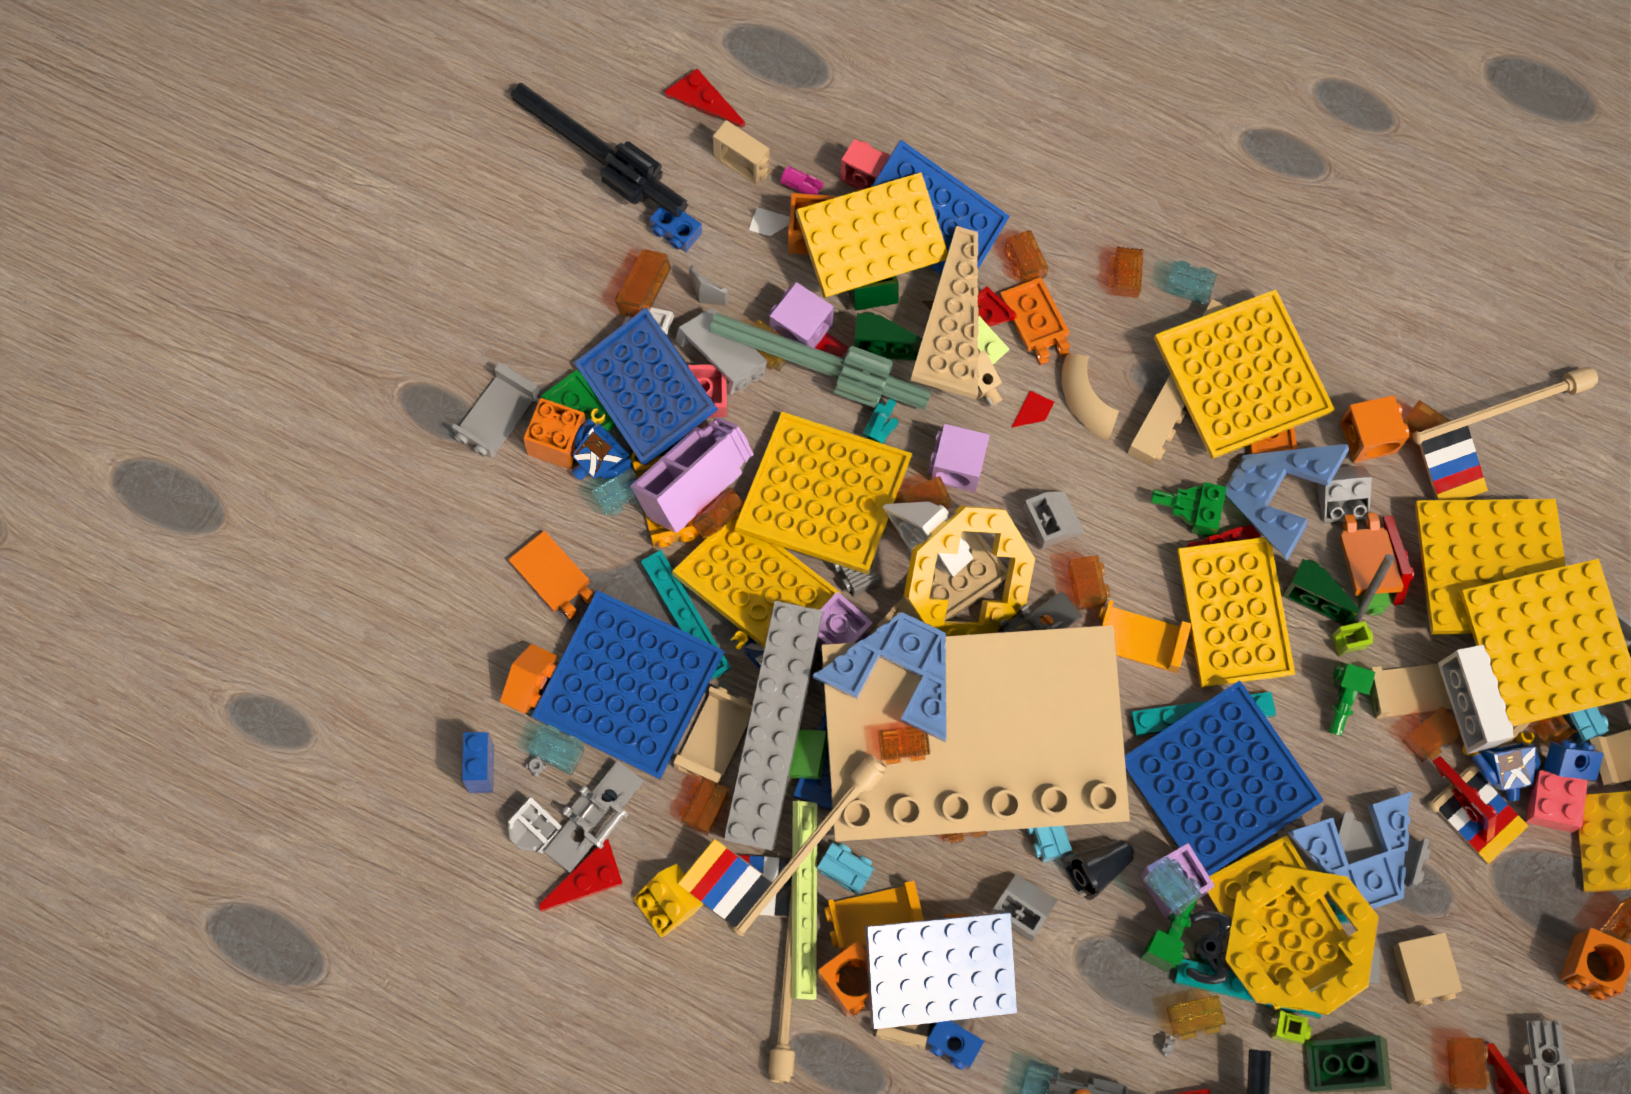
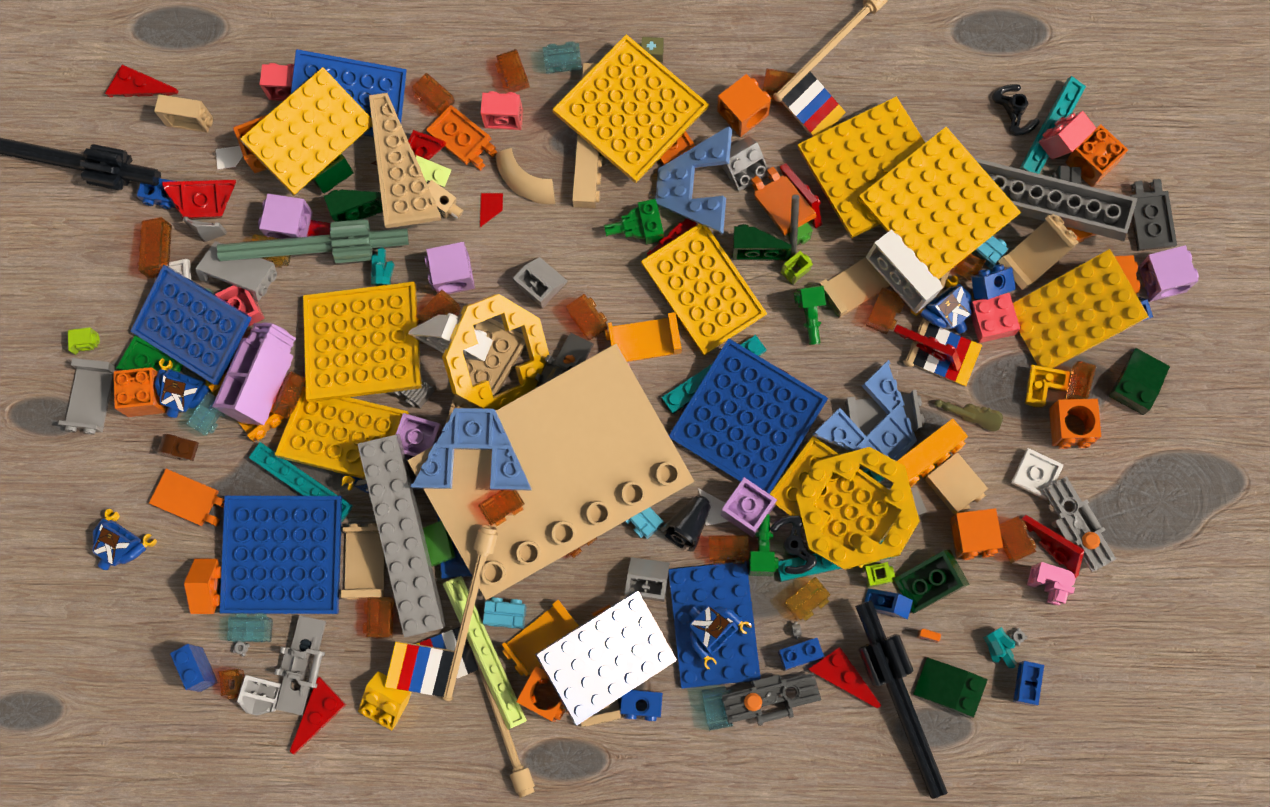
camera: 15 degrees left, 5 degrees up
dark pink hinge [780,165,824,195] -> none
clear light blue brick [1143,857,1202,917] -> none
none -> lime window [68,327,100,355]
none -> torso [92,509,157,570]
none -> reddish brown brick [157,434,199,461]
none -> red wing [162,180,236,219]
none -> clear orange window [218,669,244,700]
none -> coral brick [481,91,523,130]
none -> olive brick [638,37,664,63]
none -> blue plate [669,561,761,689]
none -> blue torso [689,606,752,669]
none -> white sticker [698,488,729,526]
none -> clear orange brick [709,535,749,565]
none -> blue brick [778,638,824,671]
none -> blue slope [864,588,913,619]
none -> light orange brick [897,419,968,487]
none -> olive piece [934,400,1003,432]
none -> orange brick [950,508,1003,560]
none -> white plate [1011,448,1063,500]
none -> yellow brick [1025,365,1070,407]

